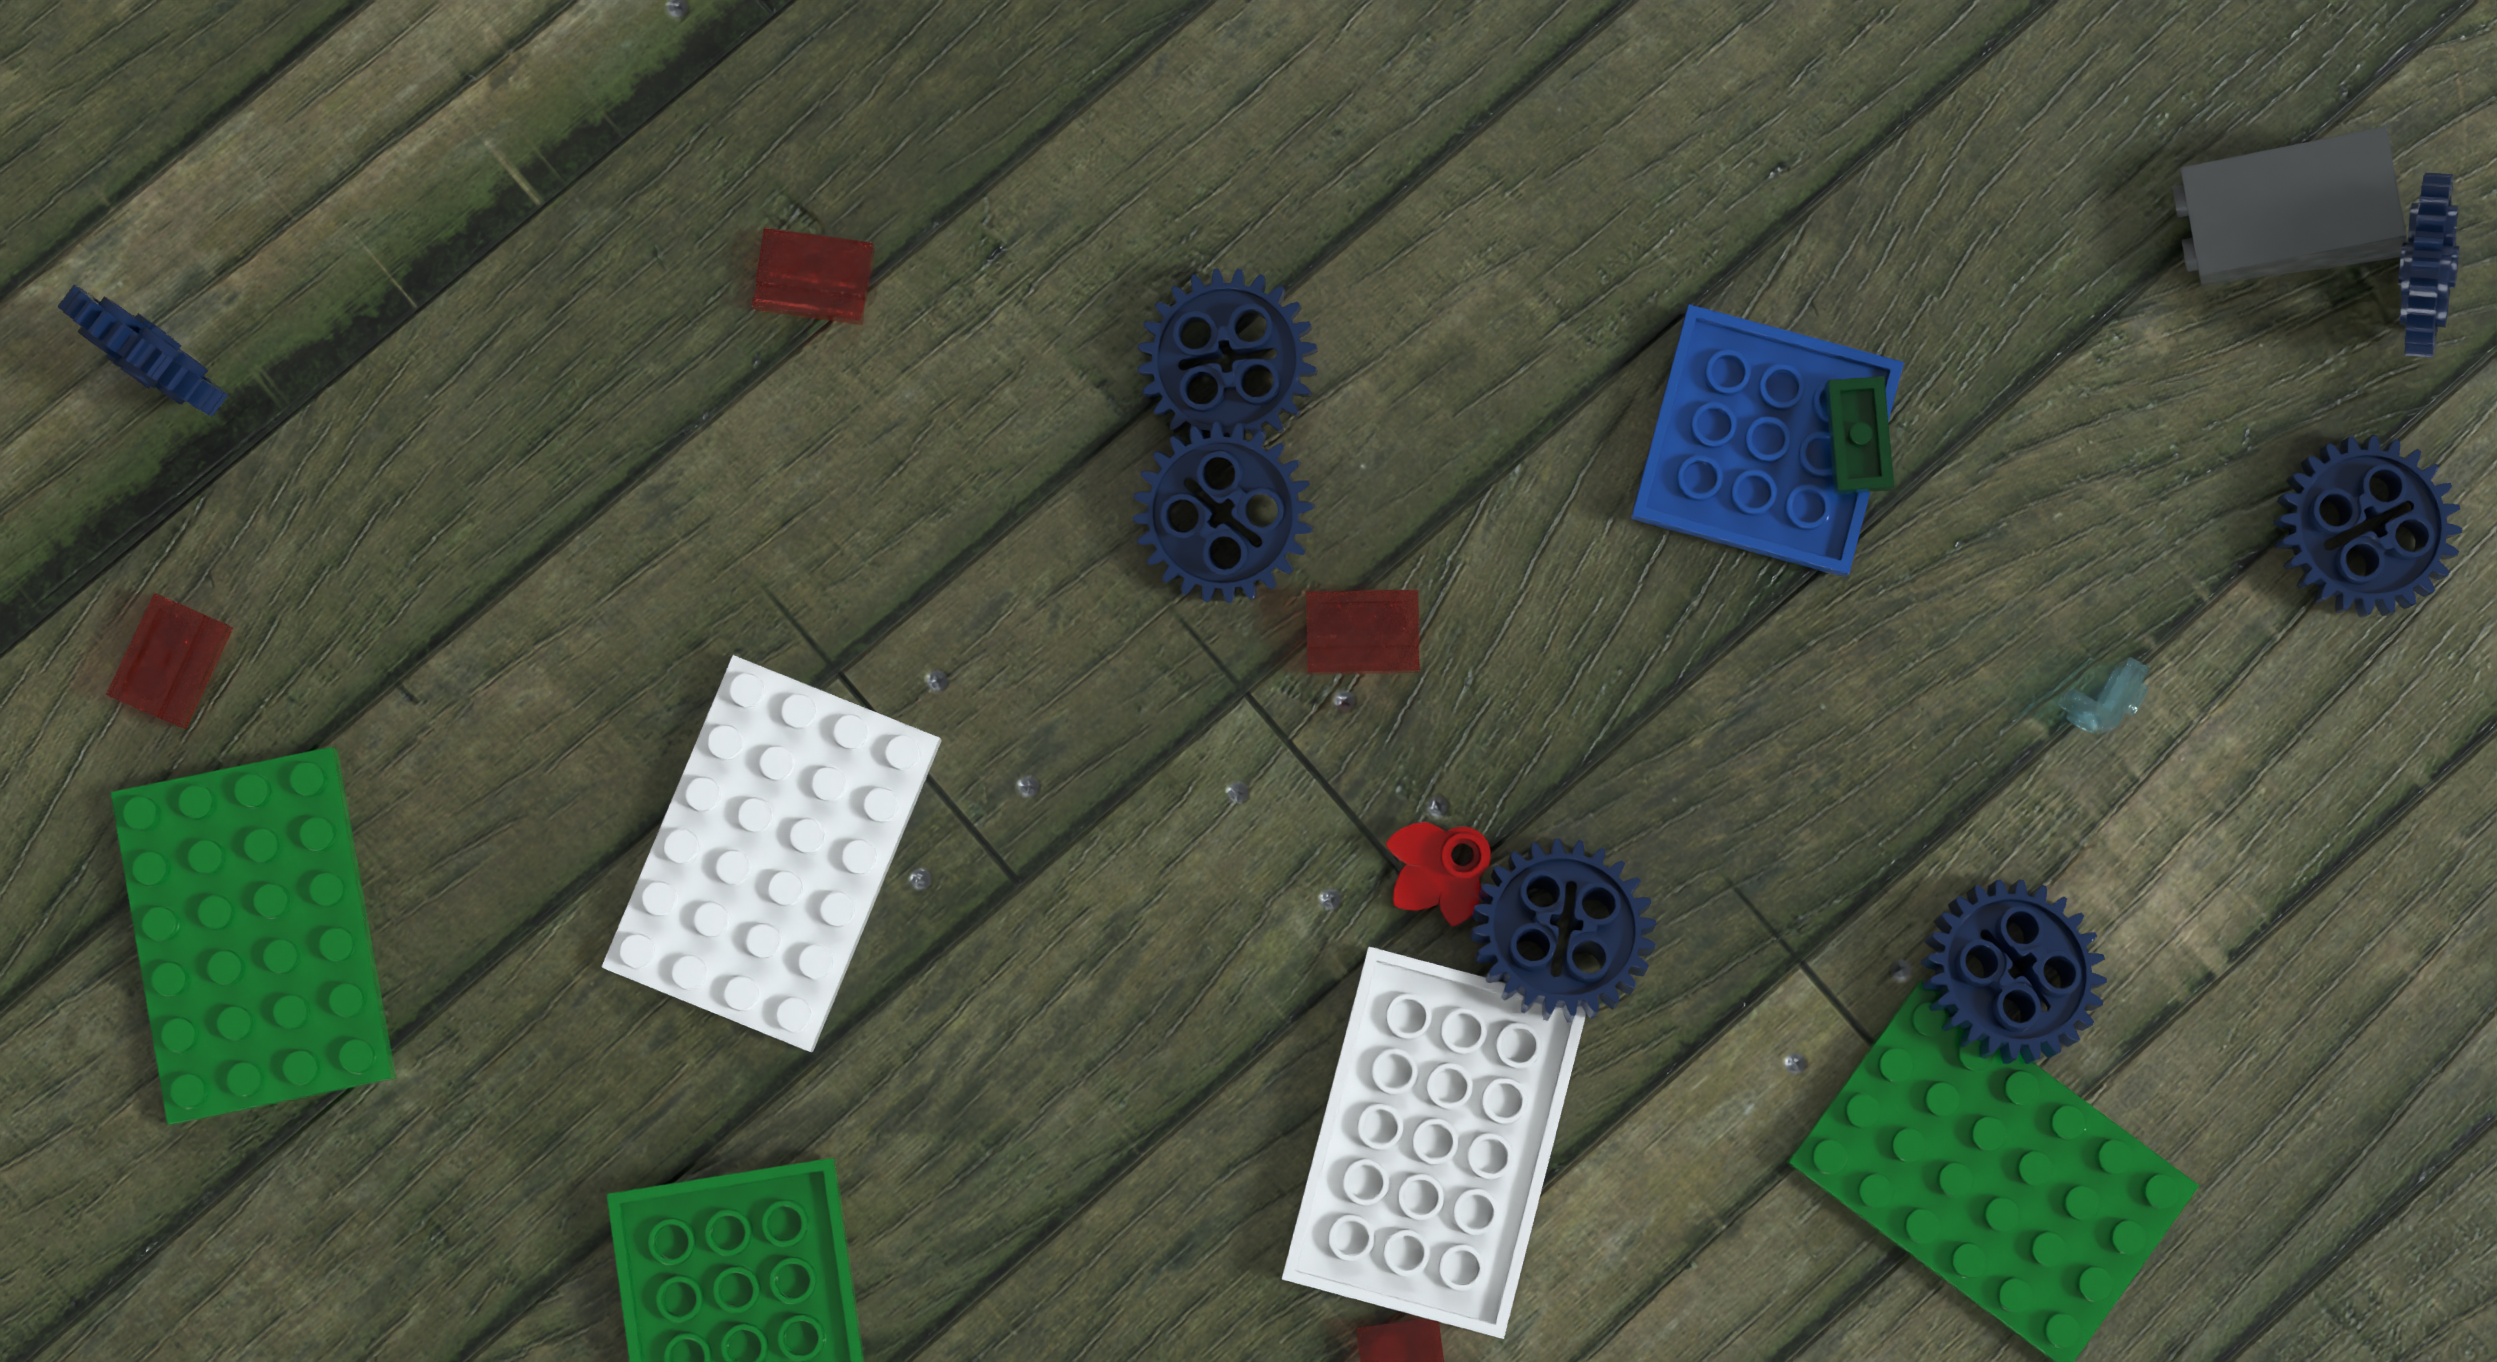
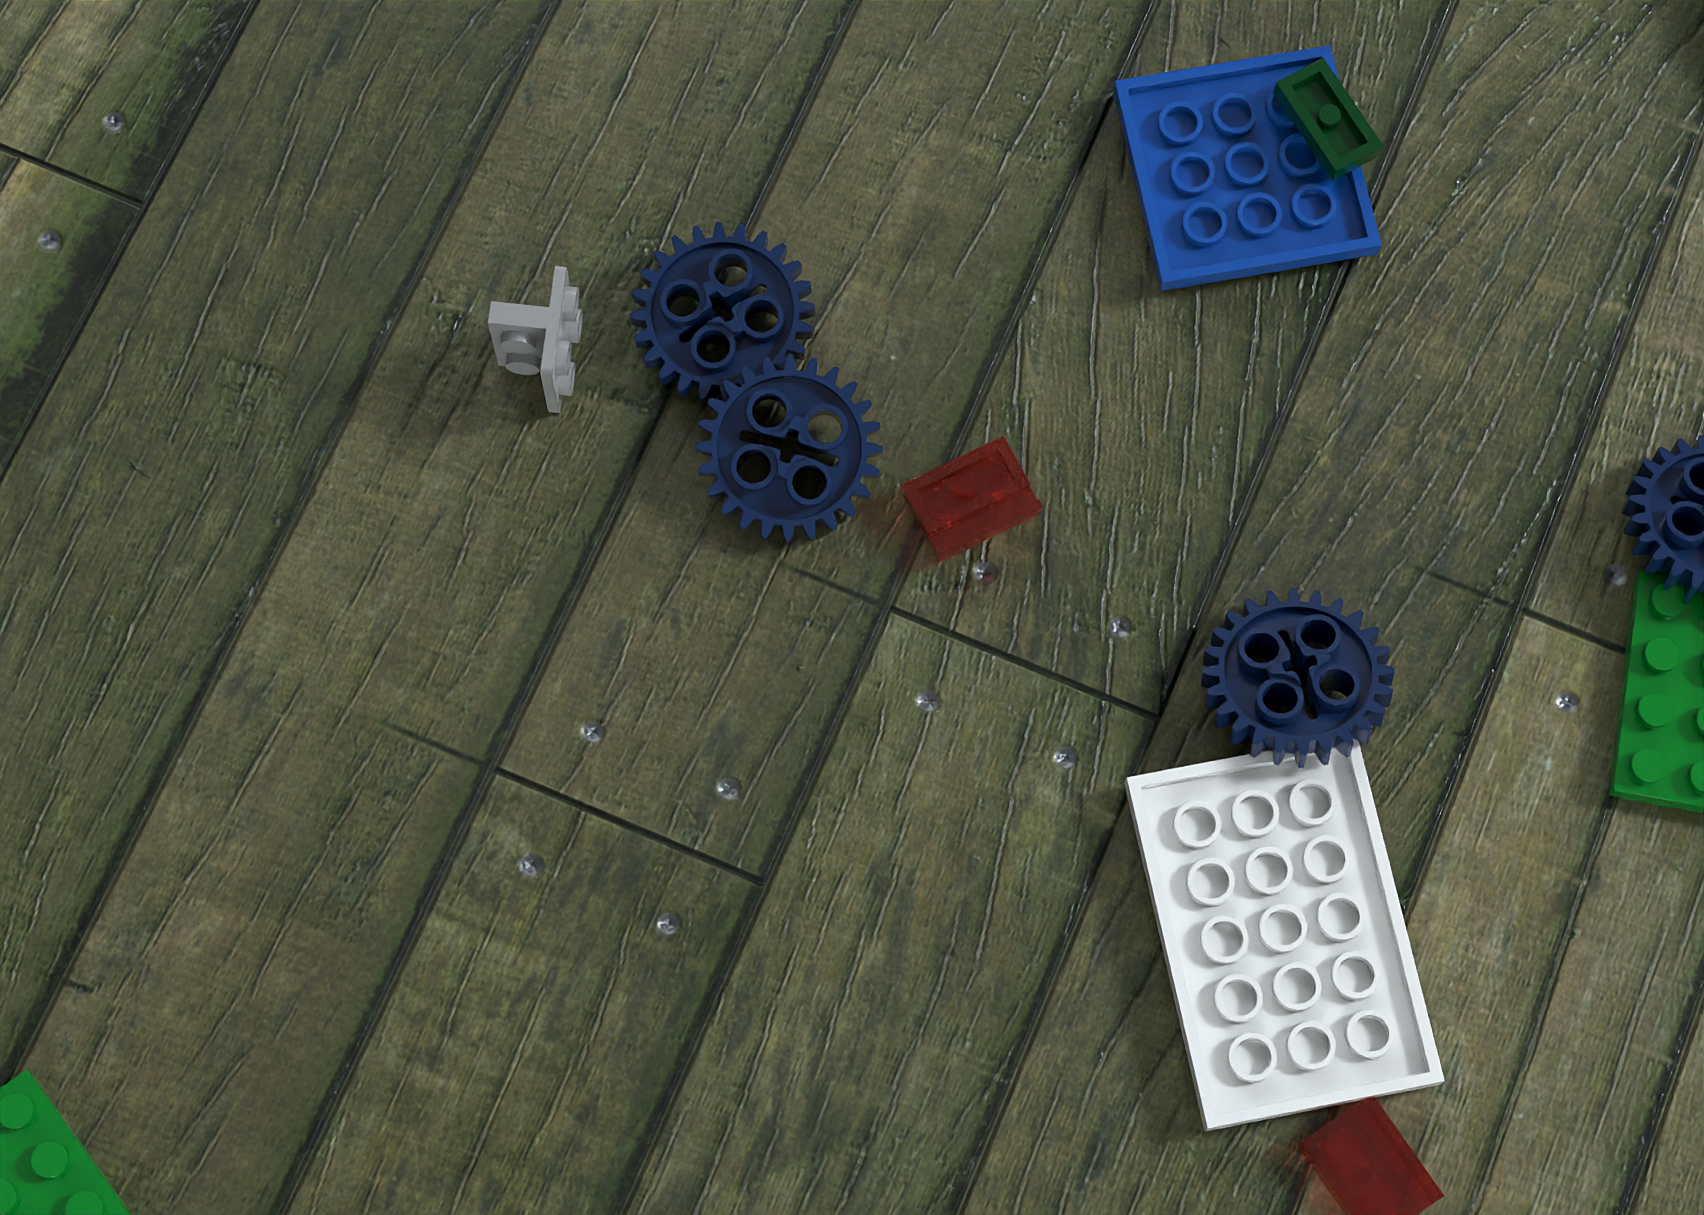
camera: 30 degrees left, 10 degrees down
white plate [602,655,942,1052] -> none
clear red plate [751,228,875,325] -> none
red plate [1386,822,1491,927] -> none
clear light blue bracket [2057,657,2150,734] -> none
none -> light grey bracket [488,266,583,413]

